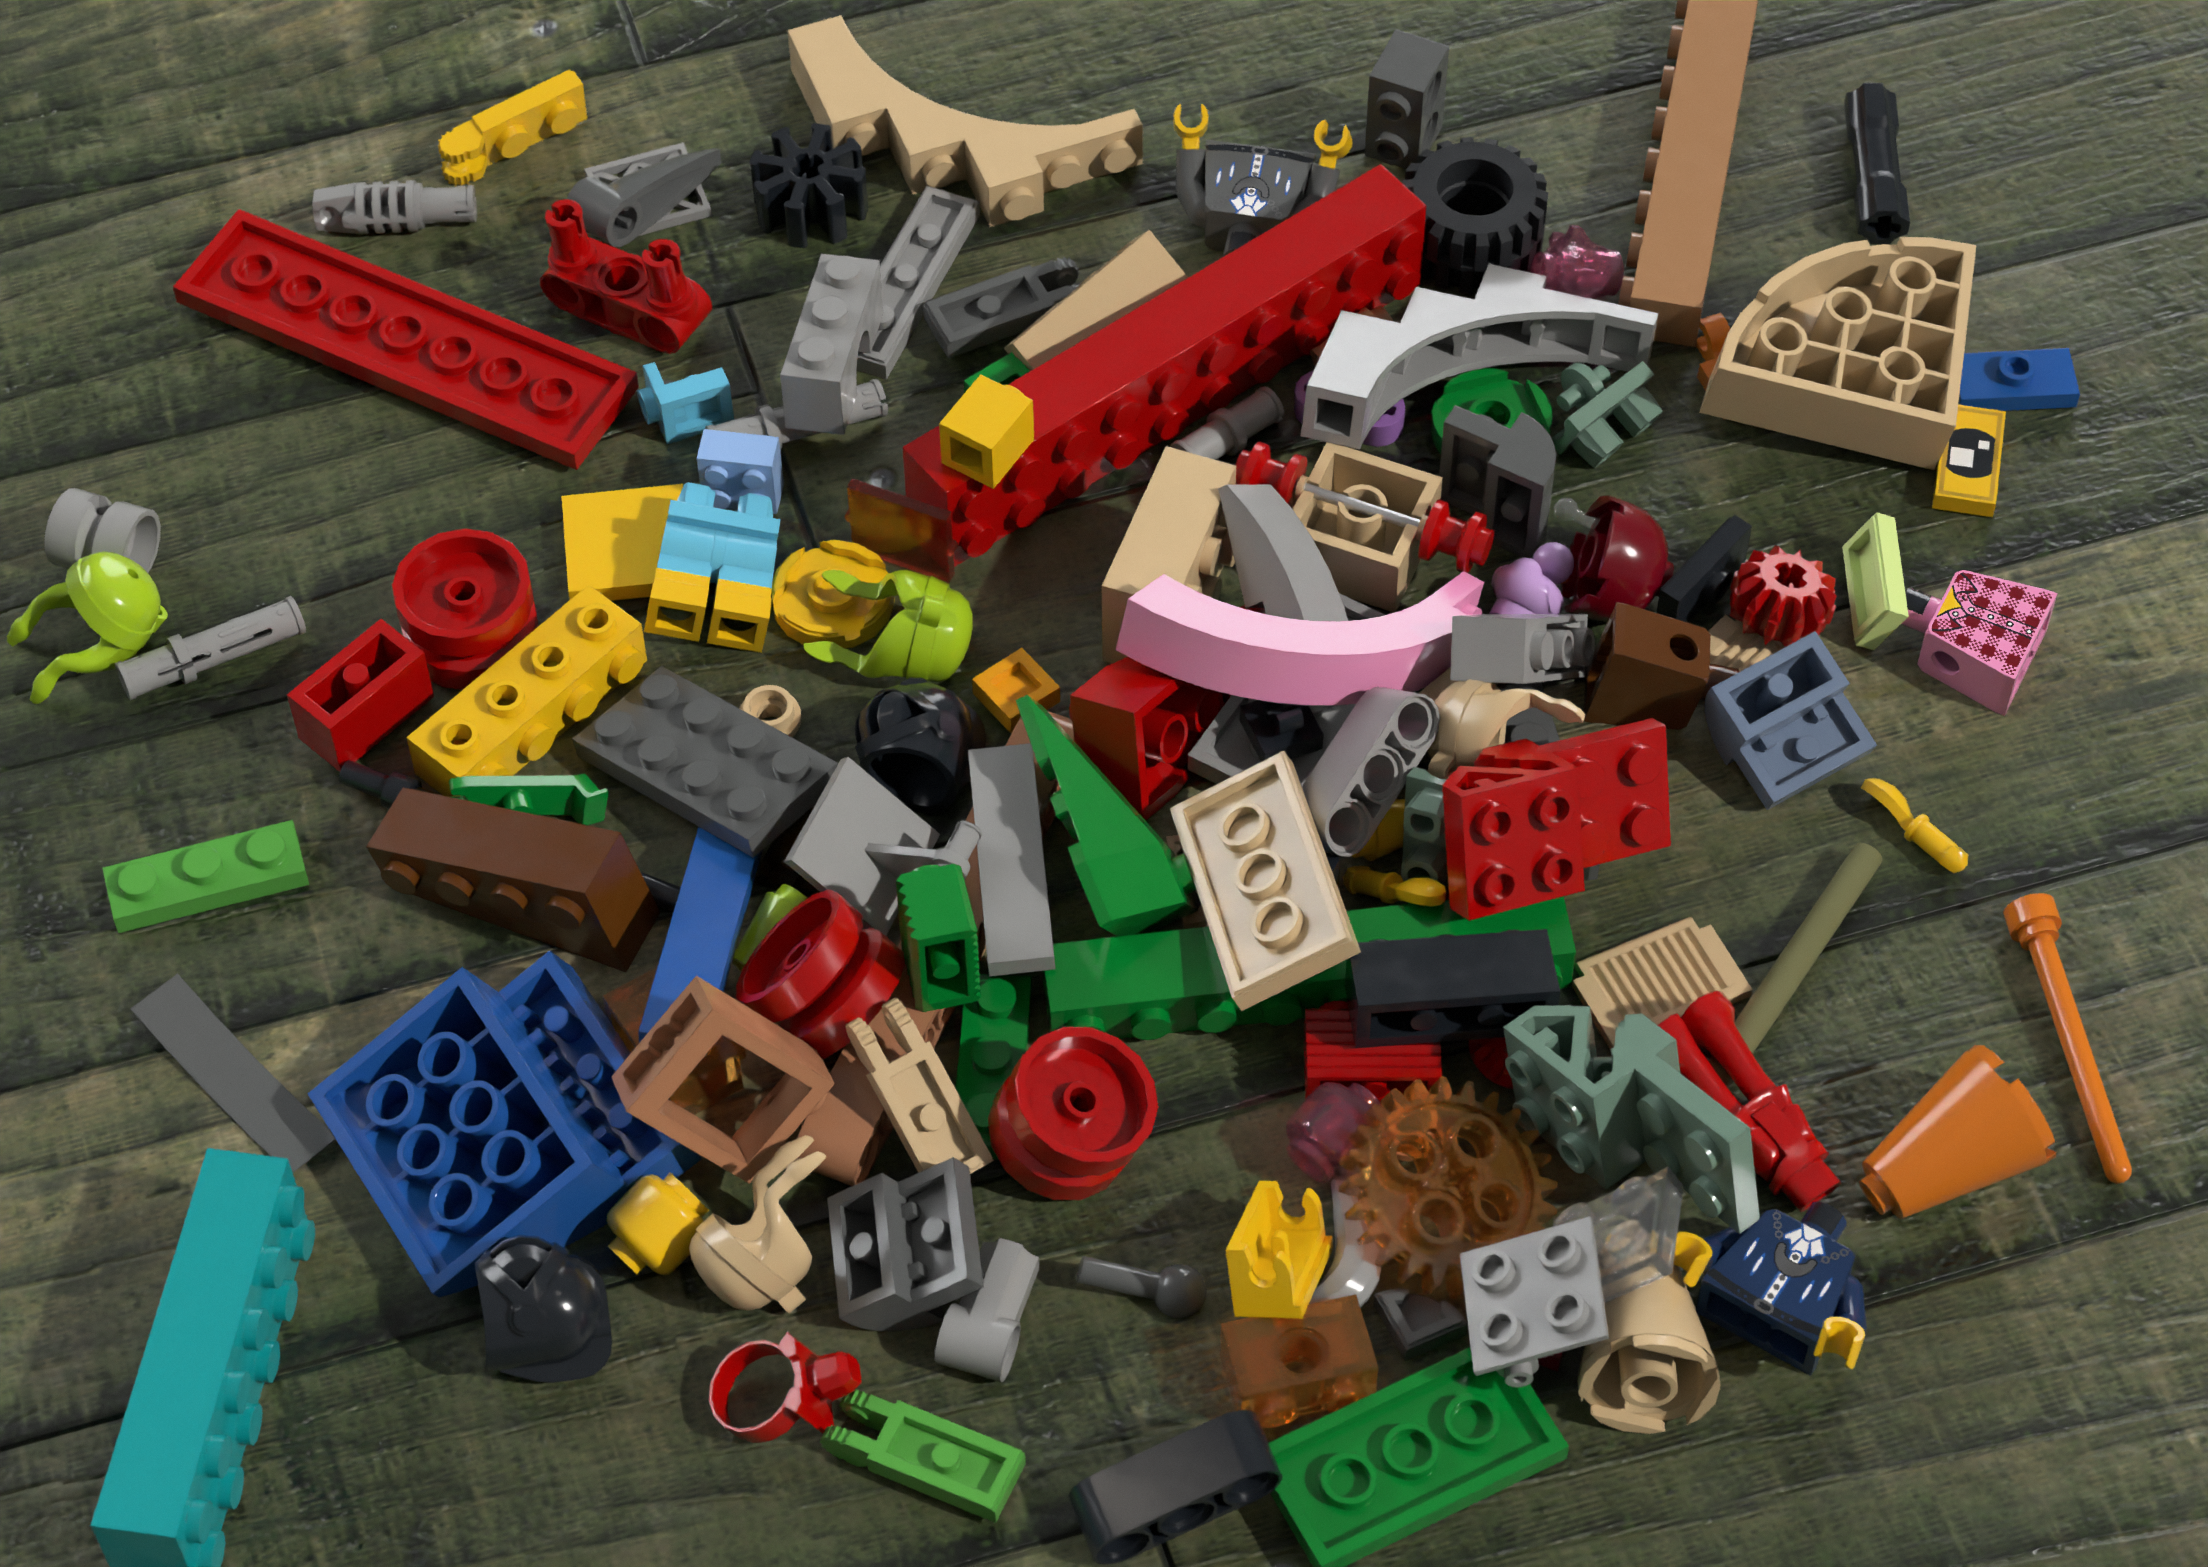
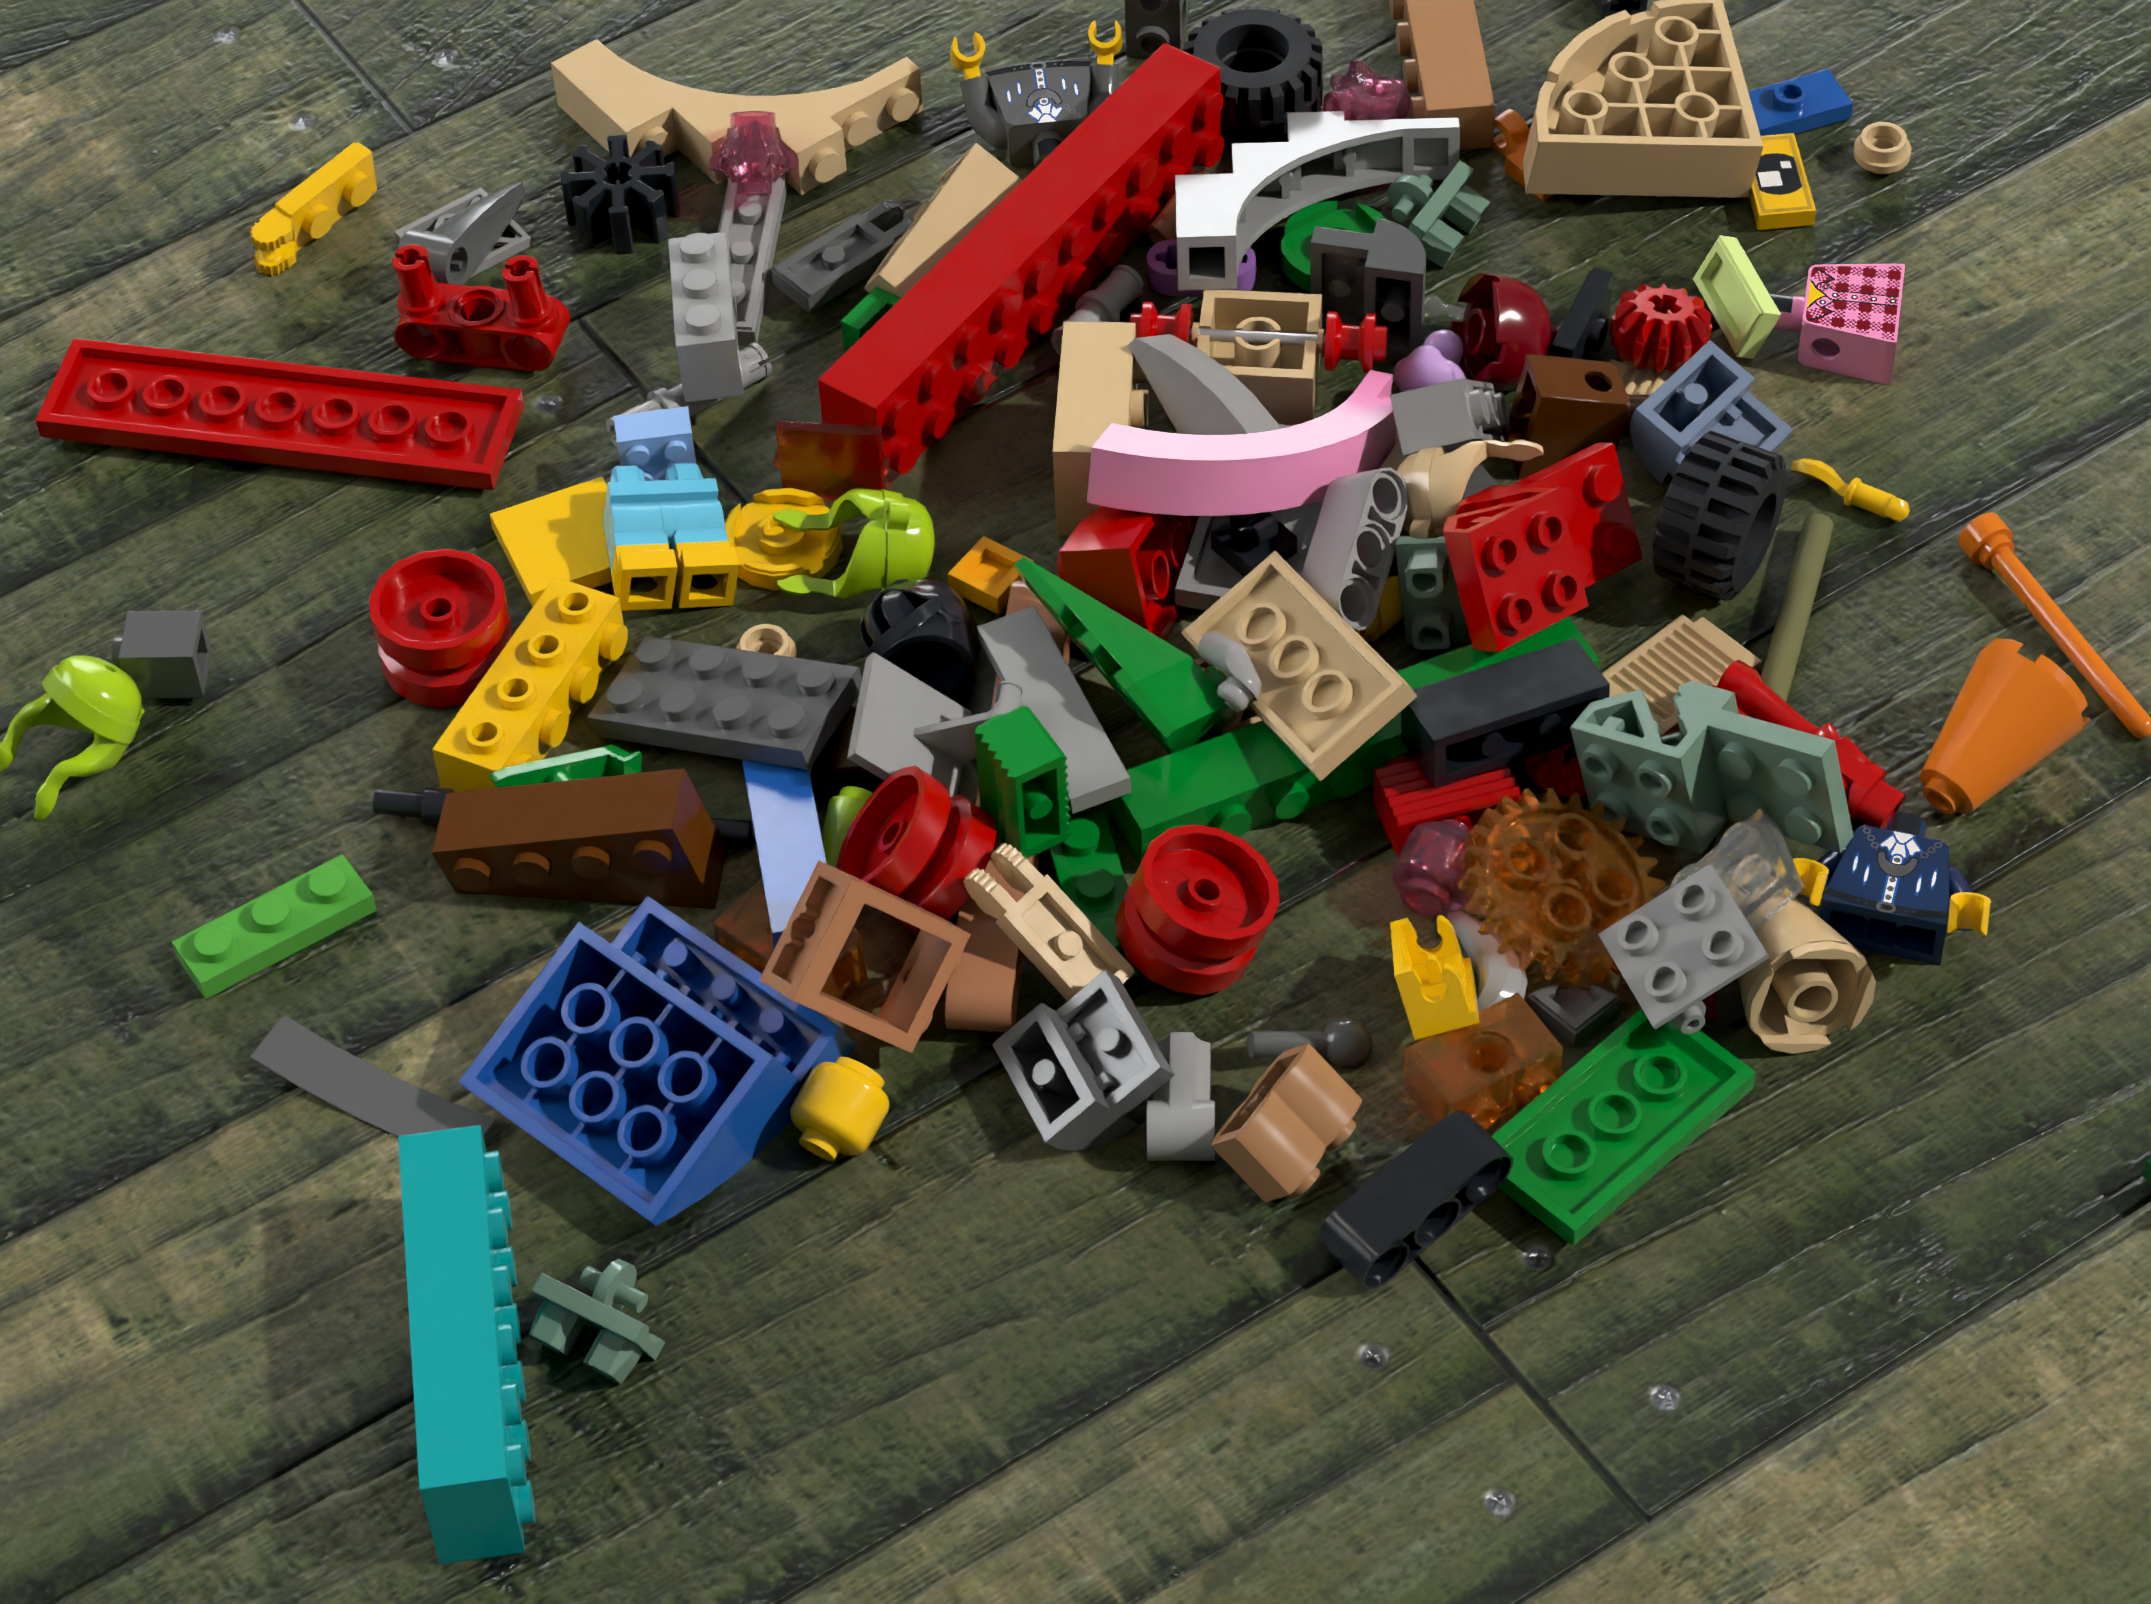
camera: 15 degrees left, 5 degrees down
light grey wheel [44,488,161,573] -> none
light grey pin [115,596,306,701] -> none
red brick [287,619,434,772] -> none
light grey hinge [312,180,477,234] -> none
black helmet [475,1235,612,1383] -> none
medium azure bracket [637,362,734,444] -> none
tan hair [689,1135,826,1314] -> none
red piece [709,1332,862,1443] -> none
bright green hinge [820,1389,1026,1523] -> none
yellow brick [939,374,1034,489] -> none
yellow piece [1343,866,1446,907] -> none
none -> dark grey brick [112,610,212,699]
none -> sand green hips [529,1259,665,1384]
none -> clear pink rock [709,111,799,196]
none -> light grey arm [1198,632,1262,712]
none -> medium nougat brick [1211,1043,1362,1202]
none -> black tyre [1653,431,1787,601]
none -> tan plate [1853,122,1911,174]

